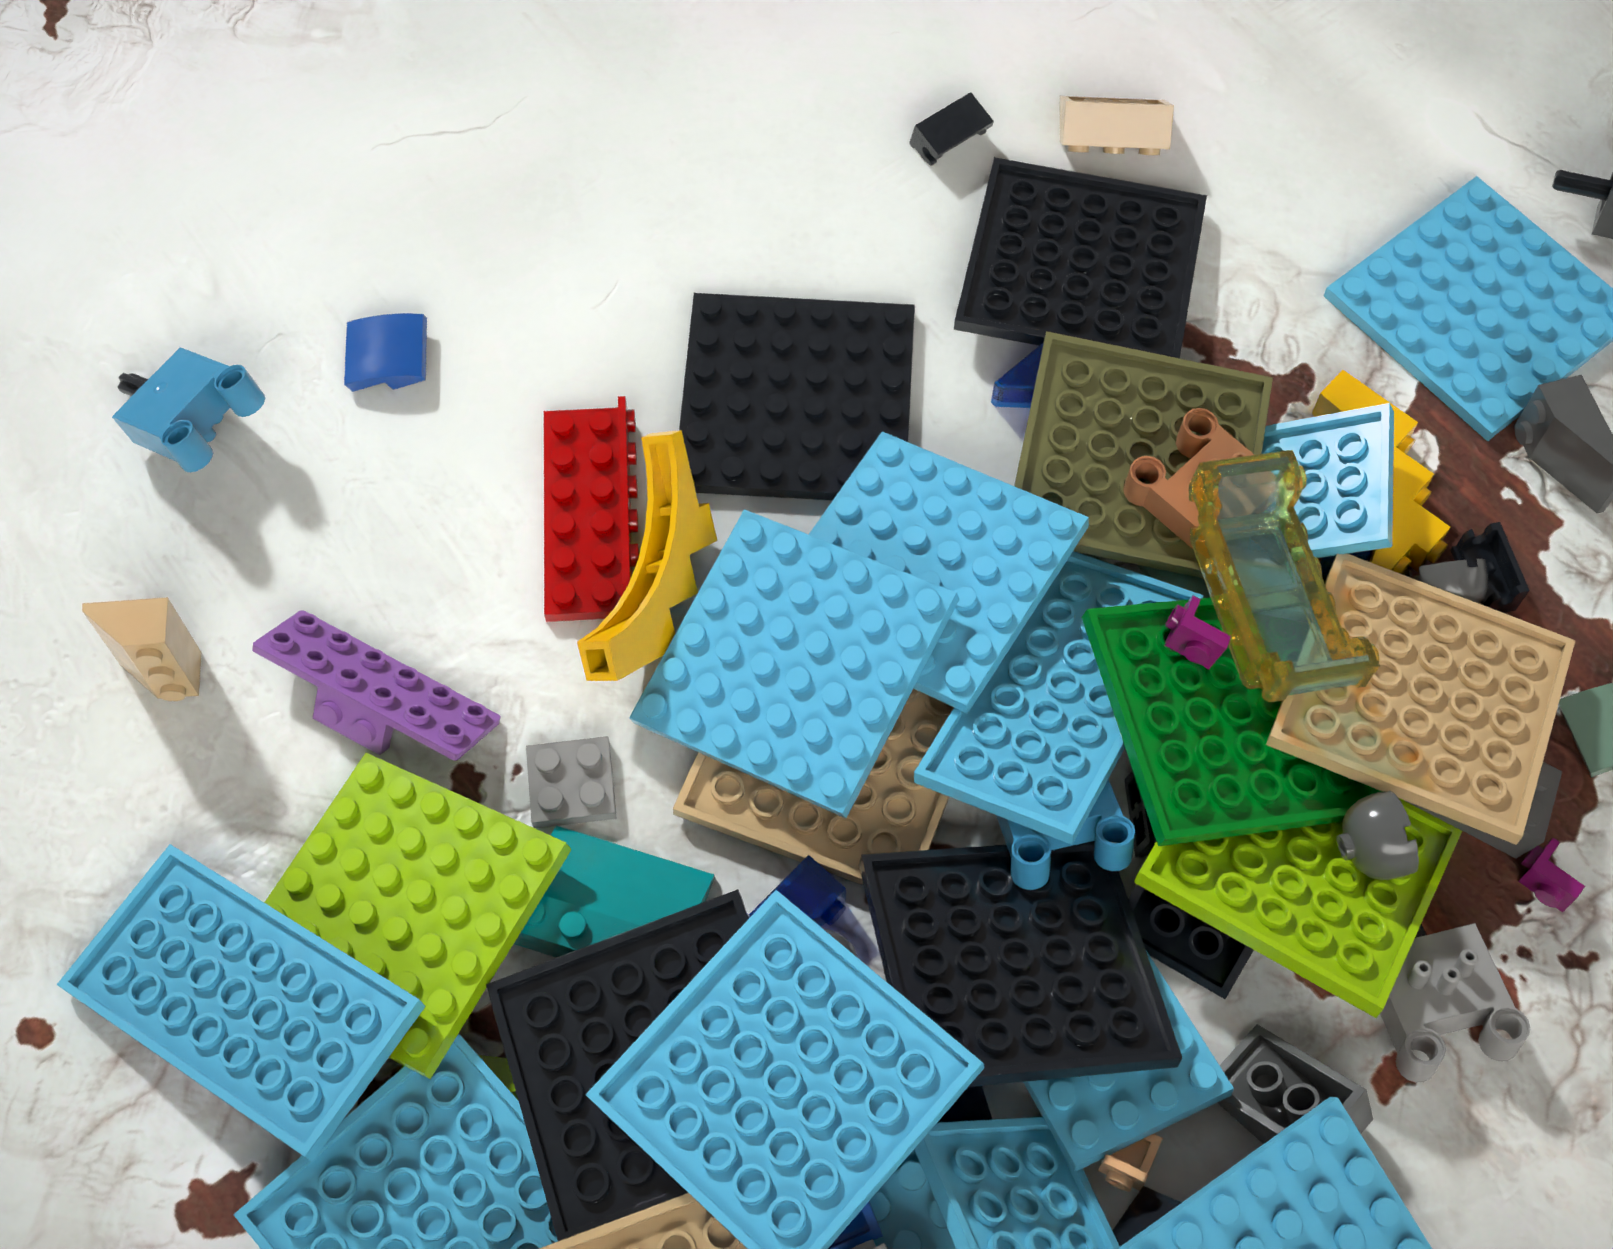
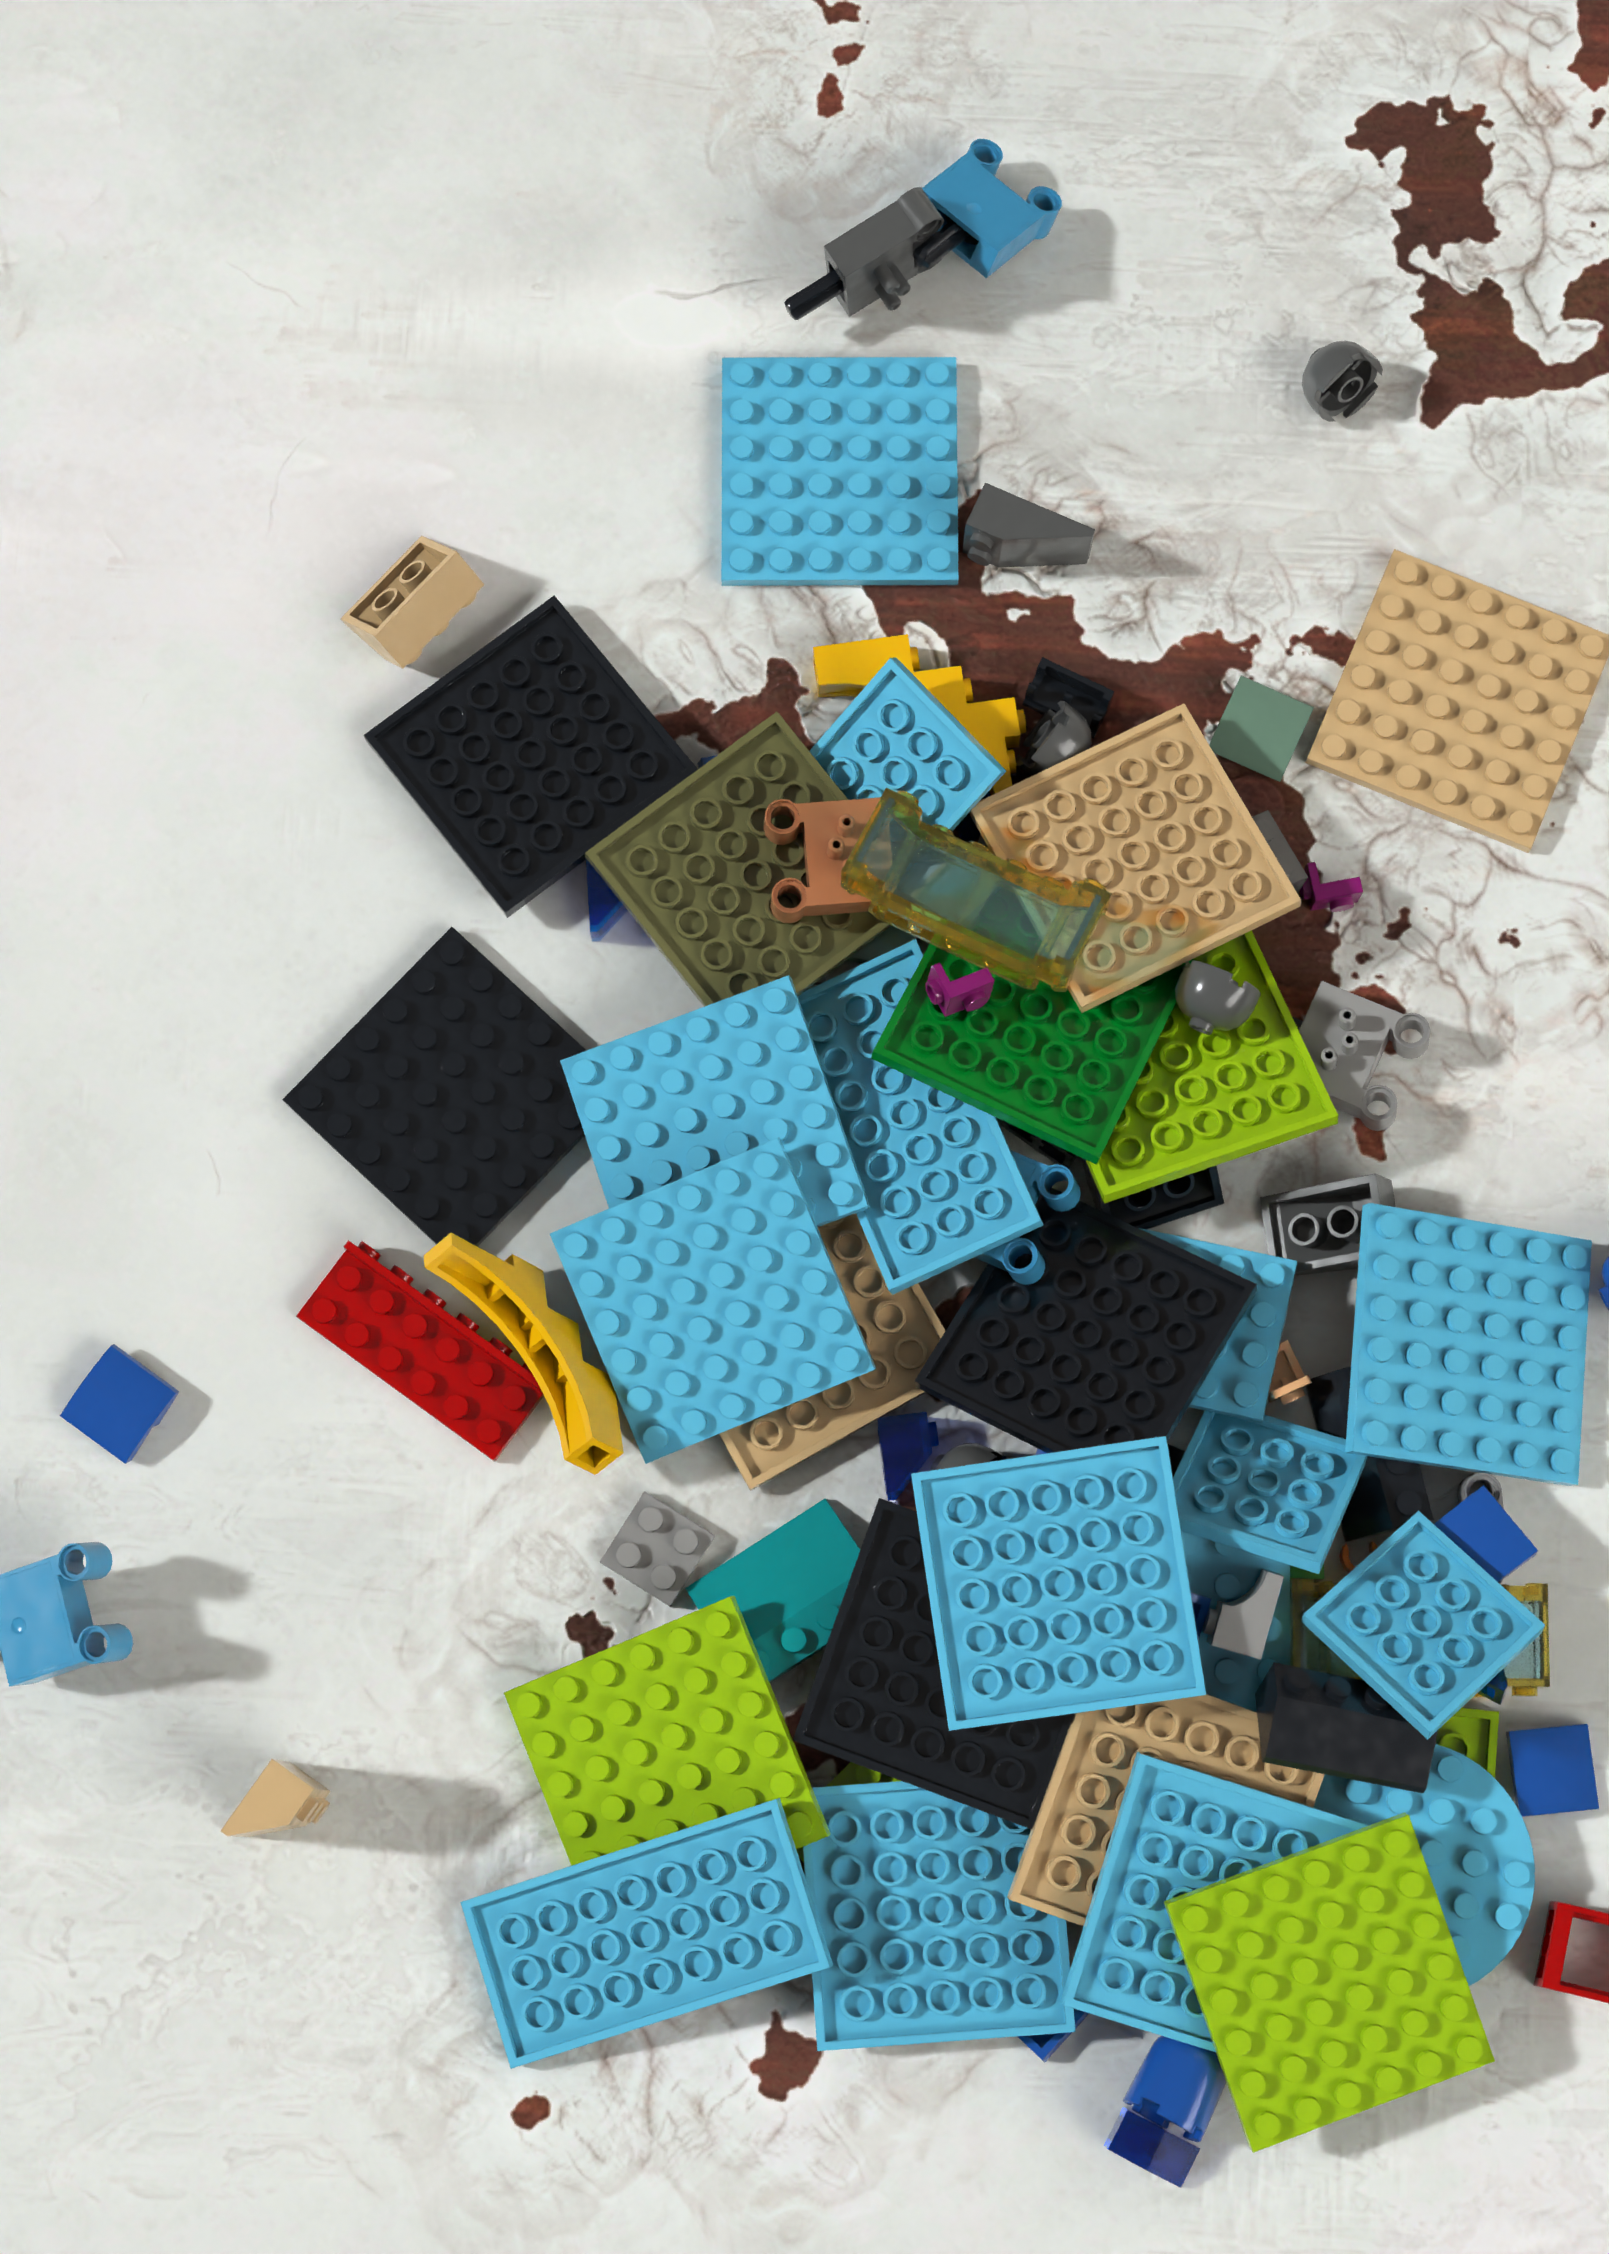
camera: 50 degrees left, 15 degrees up
medium lavender bracket [252,610,501,761] -> none
black hinge [909,92,994,166] -> none

